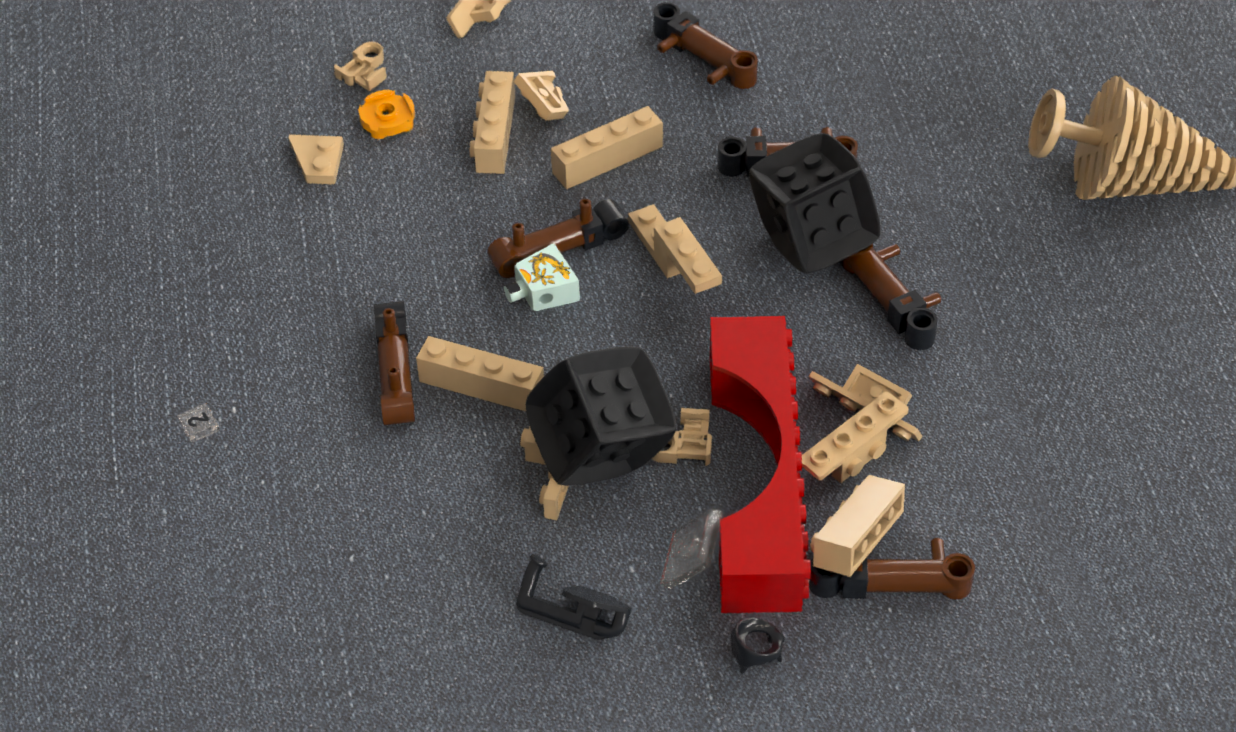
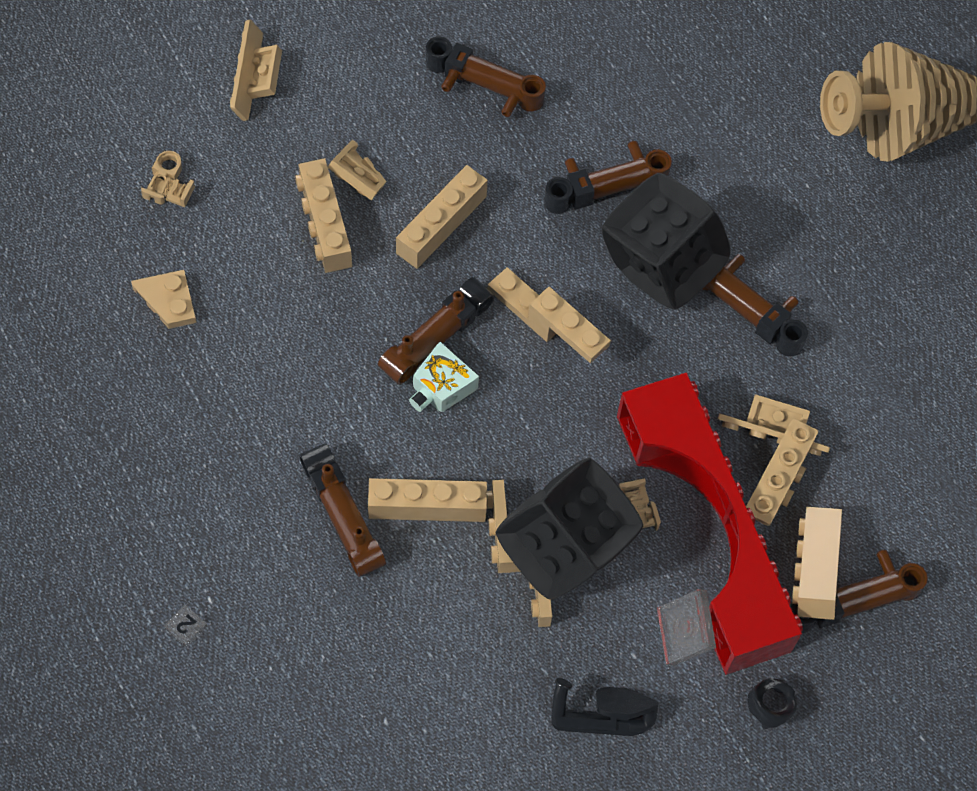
camera: 25 degrees left, 15 degrees up
light orange plate [359,90,415,139] -> none

